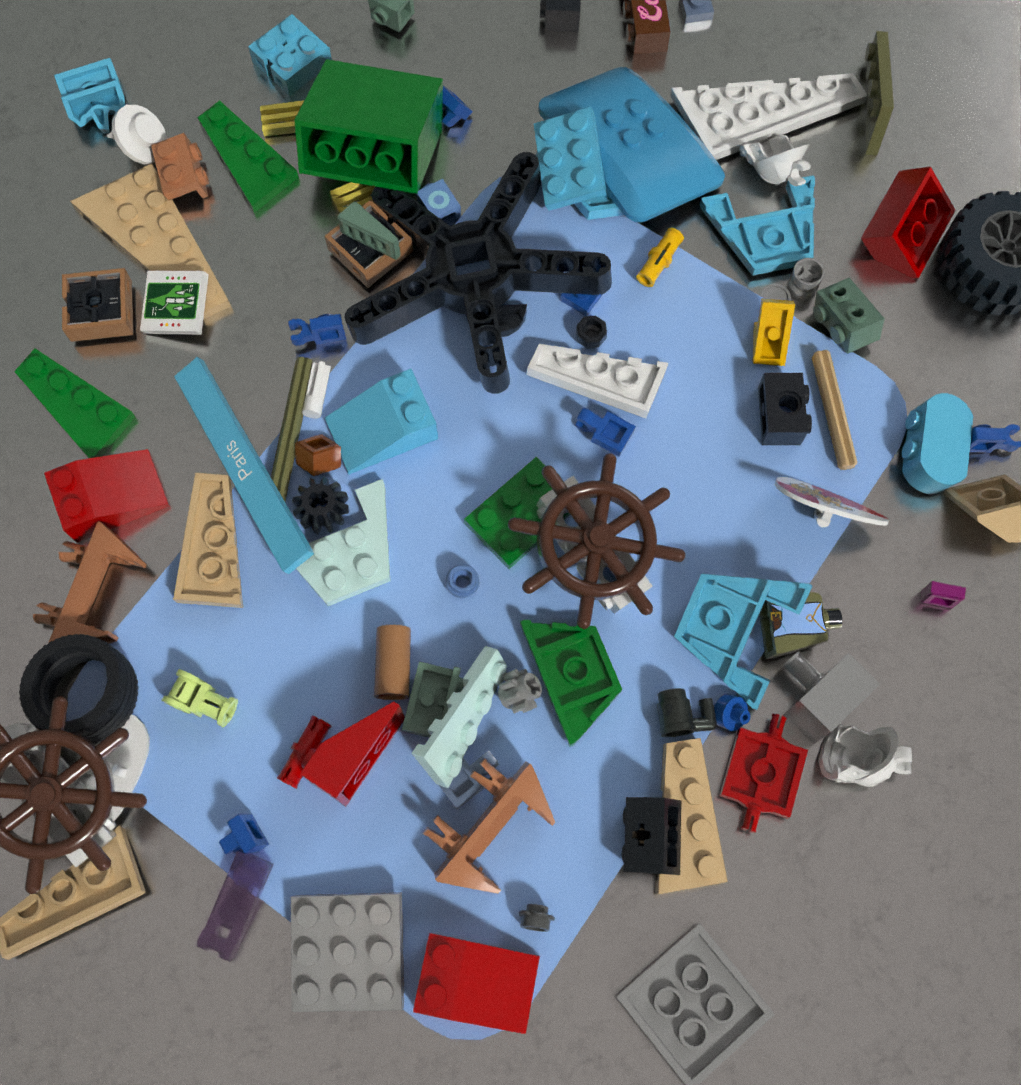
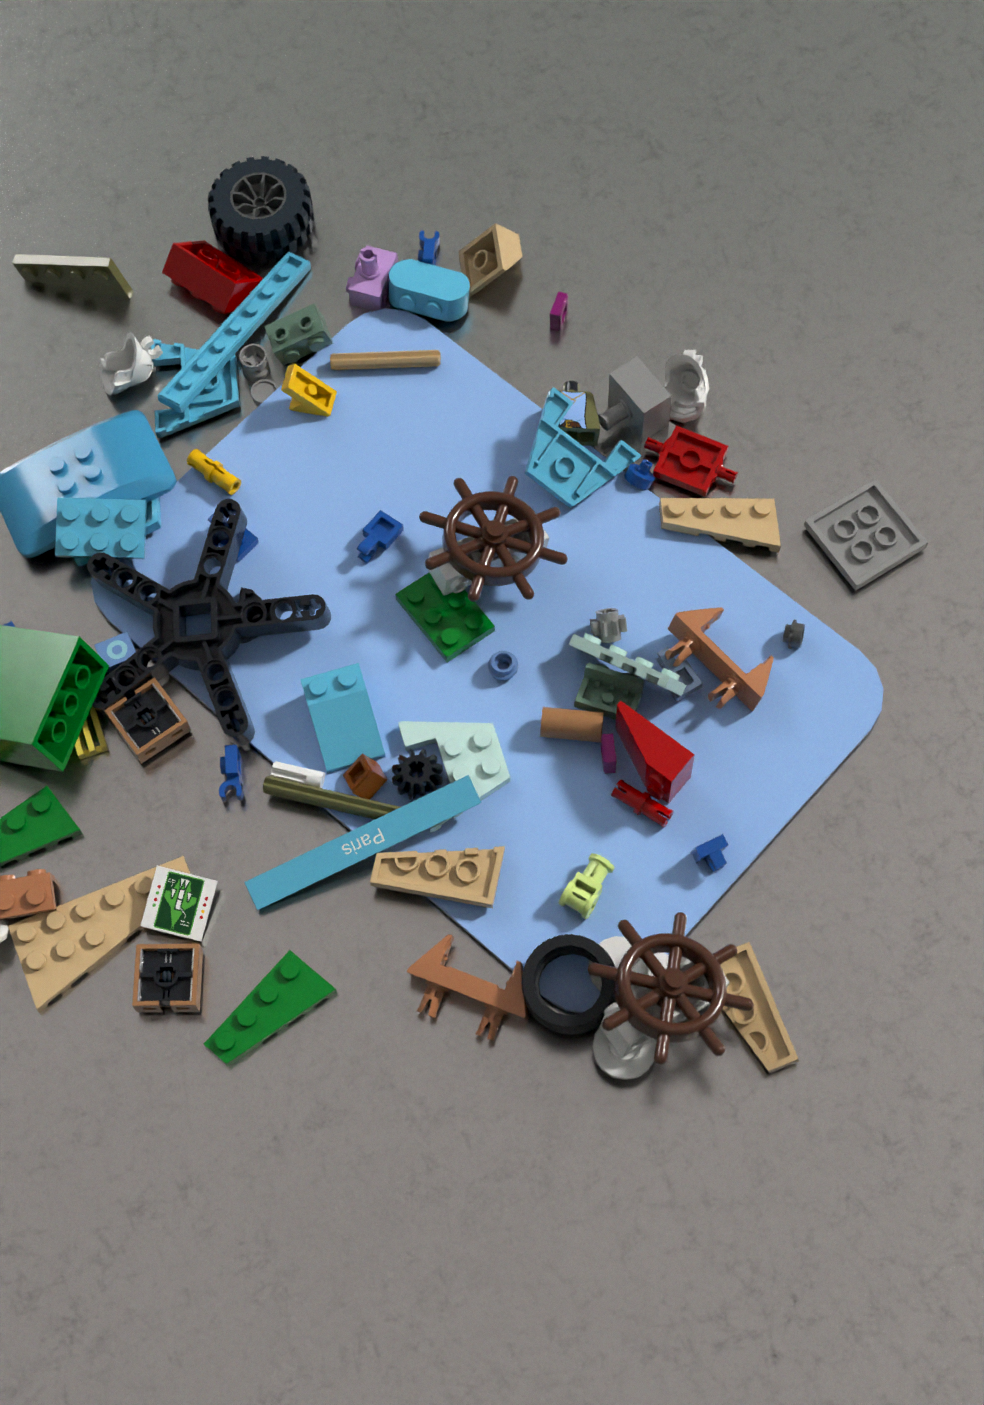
camera: 80 degrees left, 5 degrees down
red slope [44,449,170,543] -> none
clear purple plate [196,850,274,962] -> none
light grey plate [291,892,404,1012] -> none
sand green slope [337,201,401,260] -> none
red slope [413,933,540,1034] -> none
green wing [520,620,622,747] -> none
white wing [527,344,668,418] -> none
black tile [576,315,607,349] -> none
black brick [621,797,682,875] -> none
pearl dark grey piece [657,688,717,737] -> none
white wing [670,73,867,160] -> none
black brick [758,373,812,445] -> none
shield [774,477,889,527] -> none
none -> medium azure tile [157,251,311,413]
none -> lavender brick [346,245,398,311]
none -> magenta tile [600,733,617,774]

